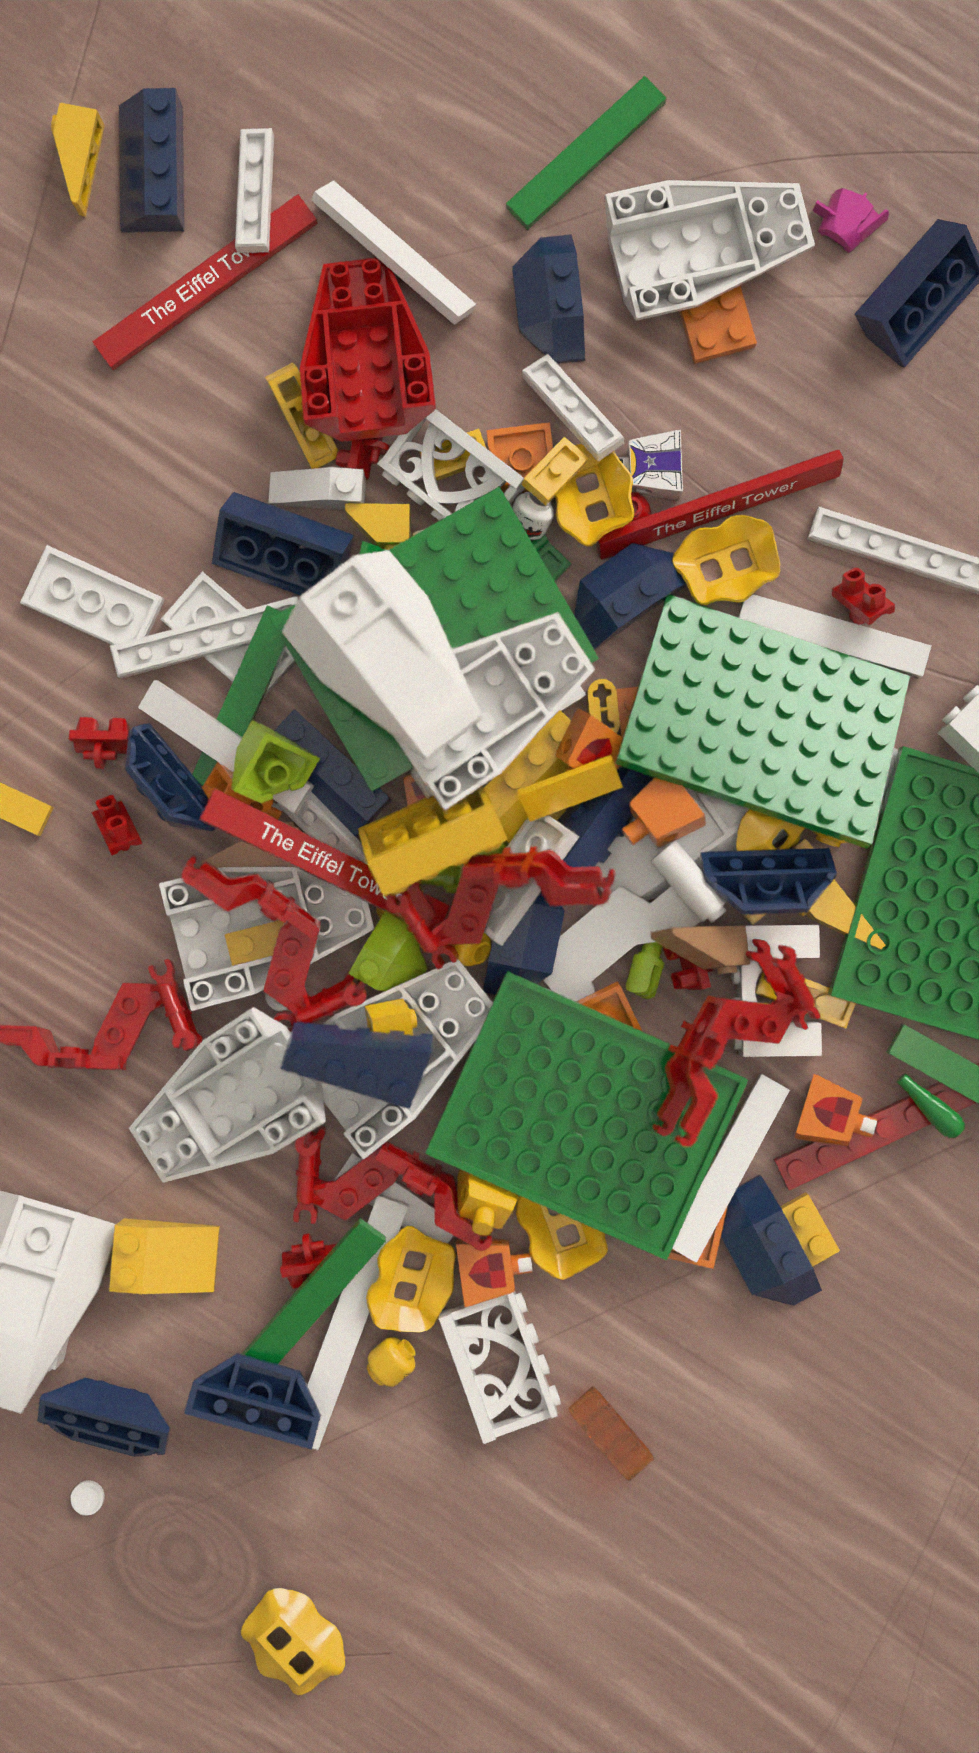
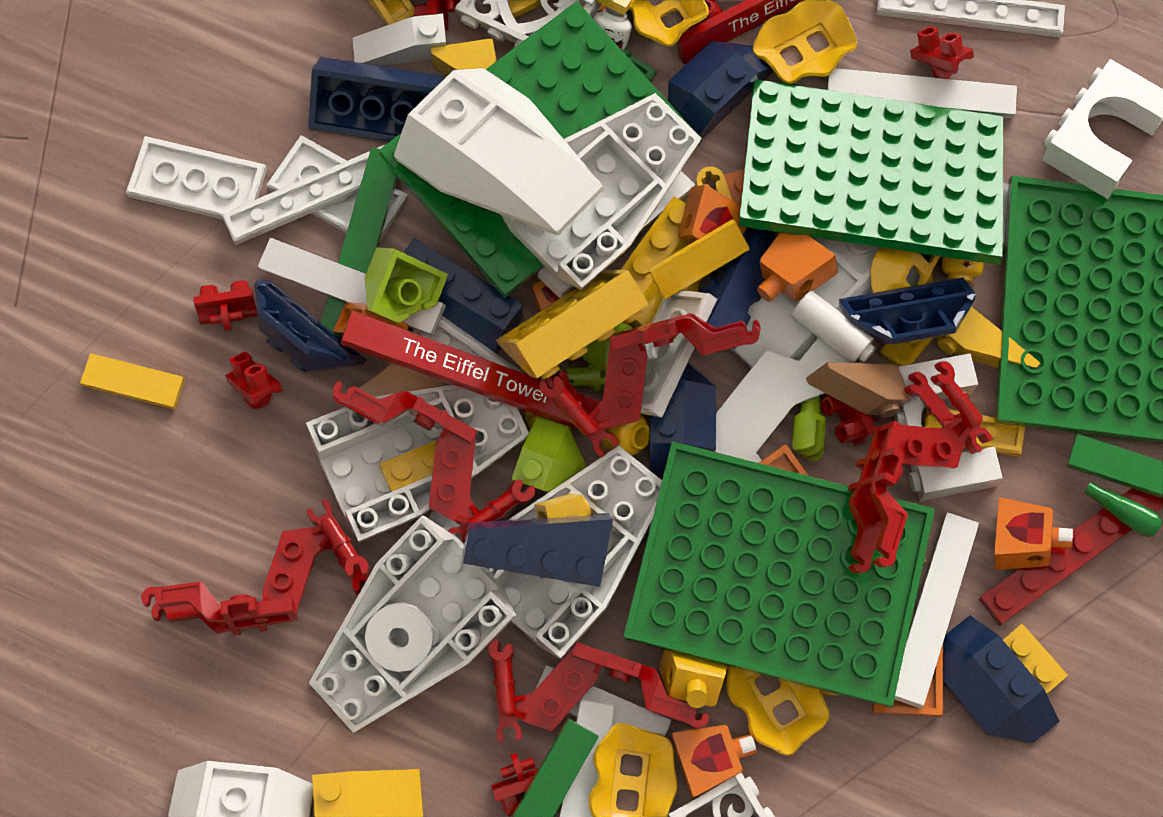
camera: 15 degrees left, 15 degrees down
none -> white tile [365,602,435,672]

